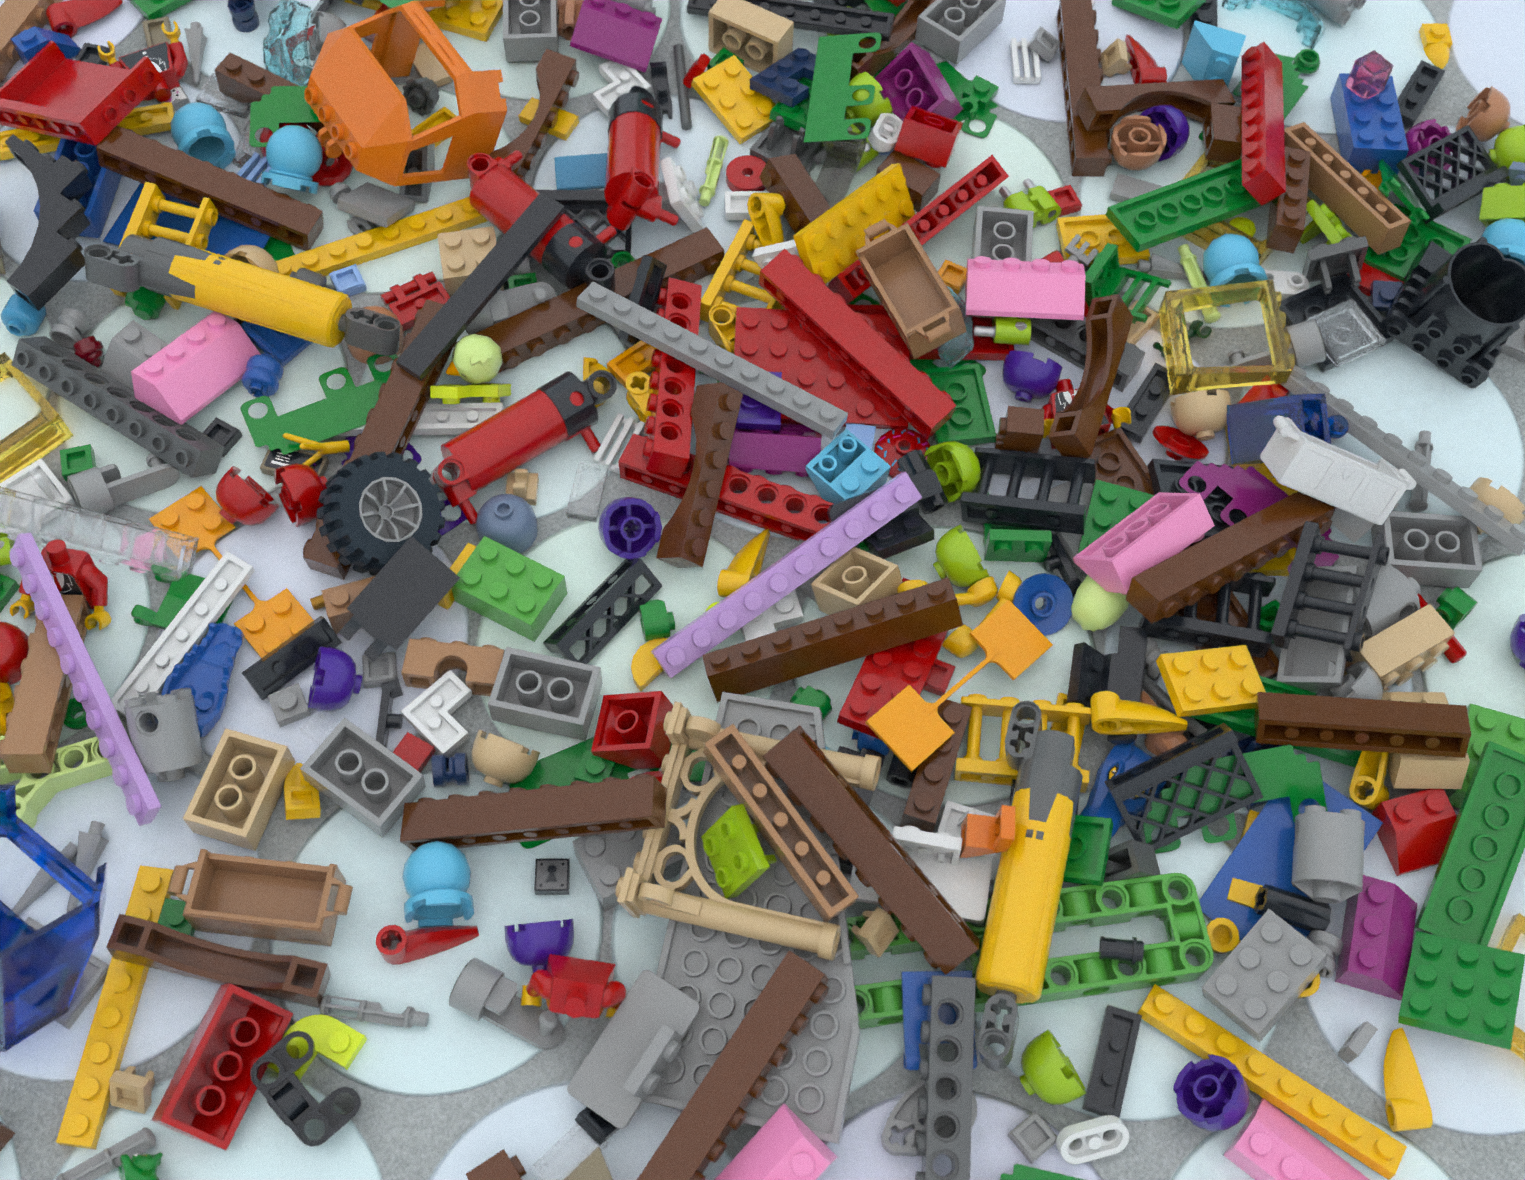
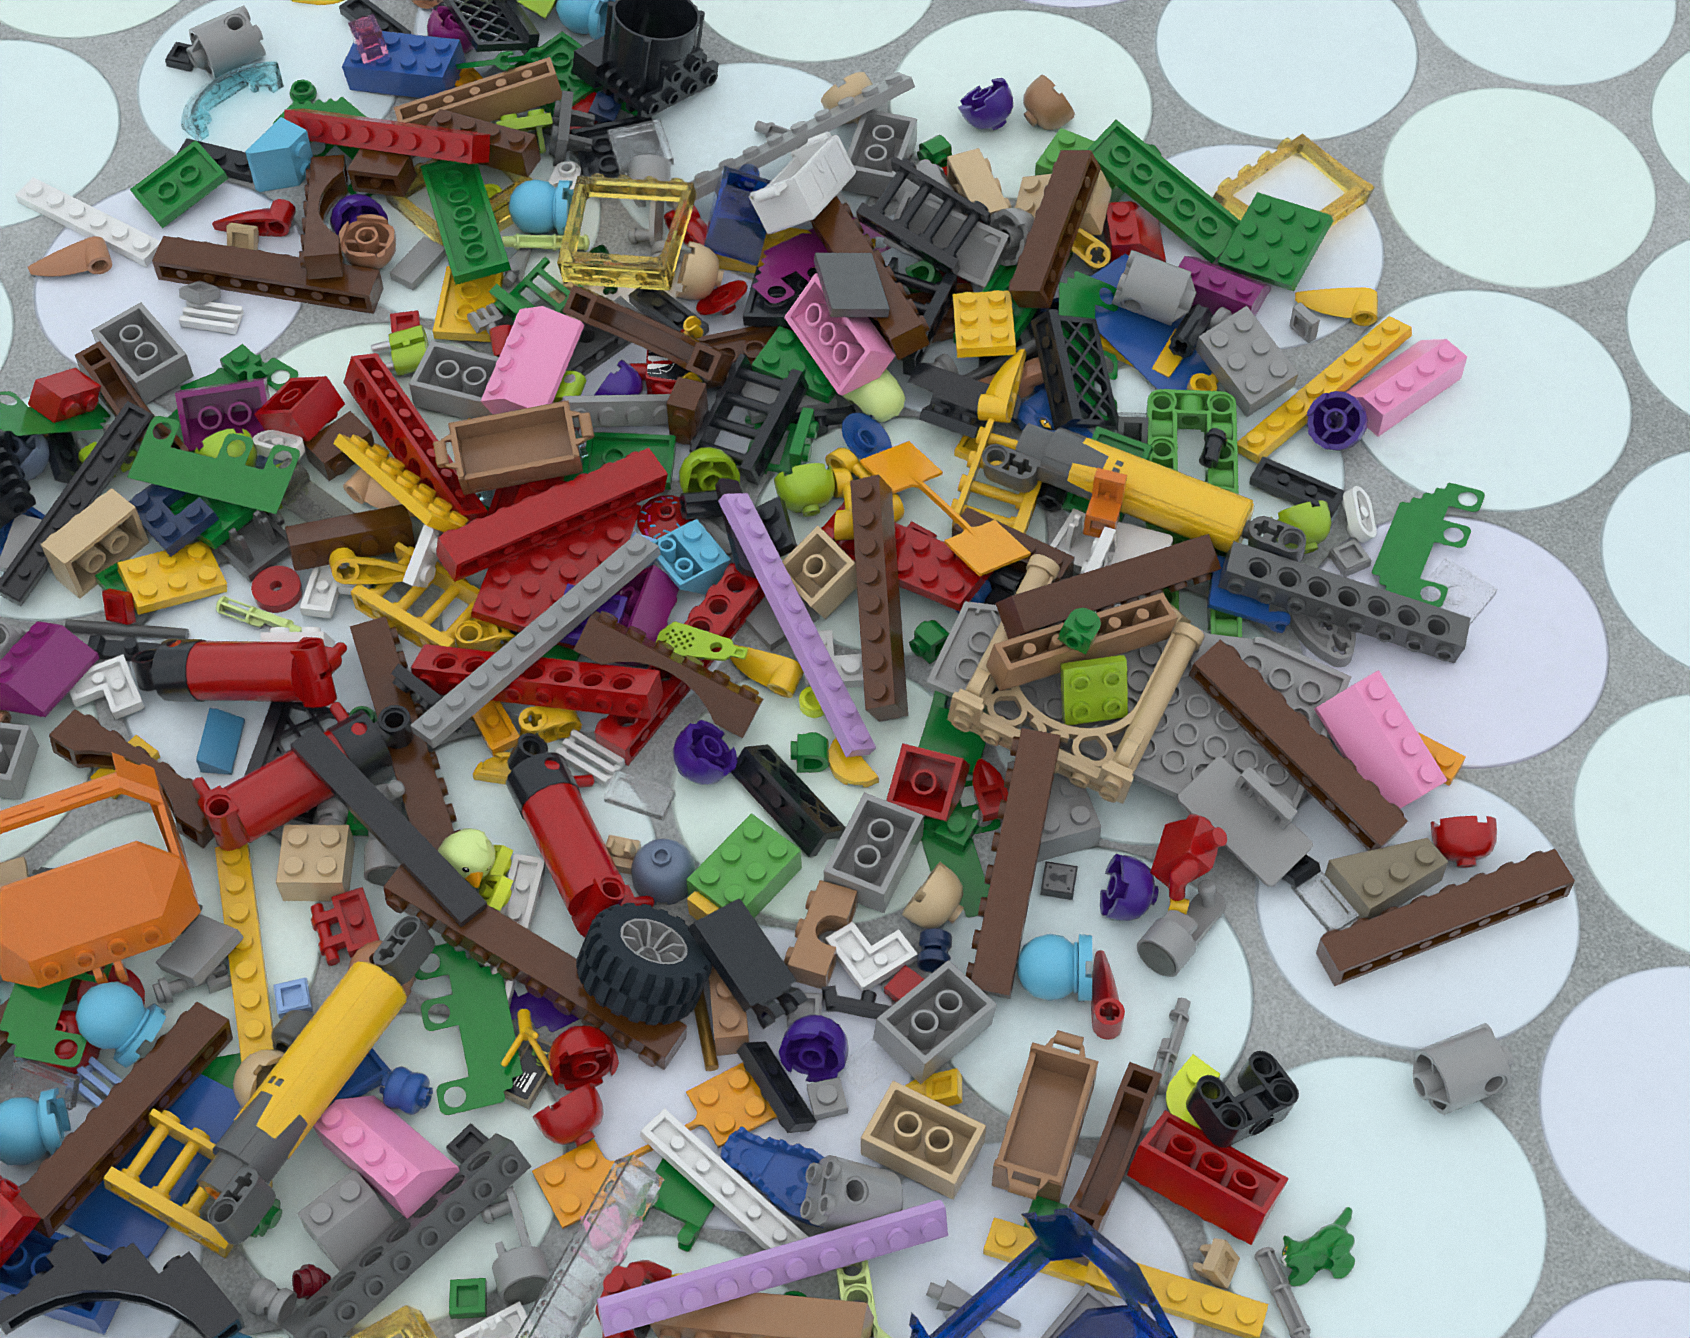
camera: 75 degrees left, 5 degrees down
none -> light grey plate [562,394,670,427]
none -> lime piece [656,621,748,661]
none -> dark grey tile [814,253,890,317]
none -> green plate [1057,608,1101,655]

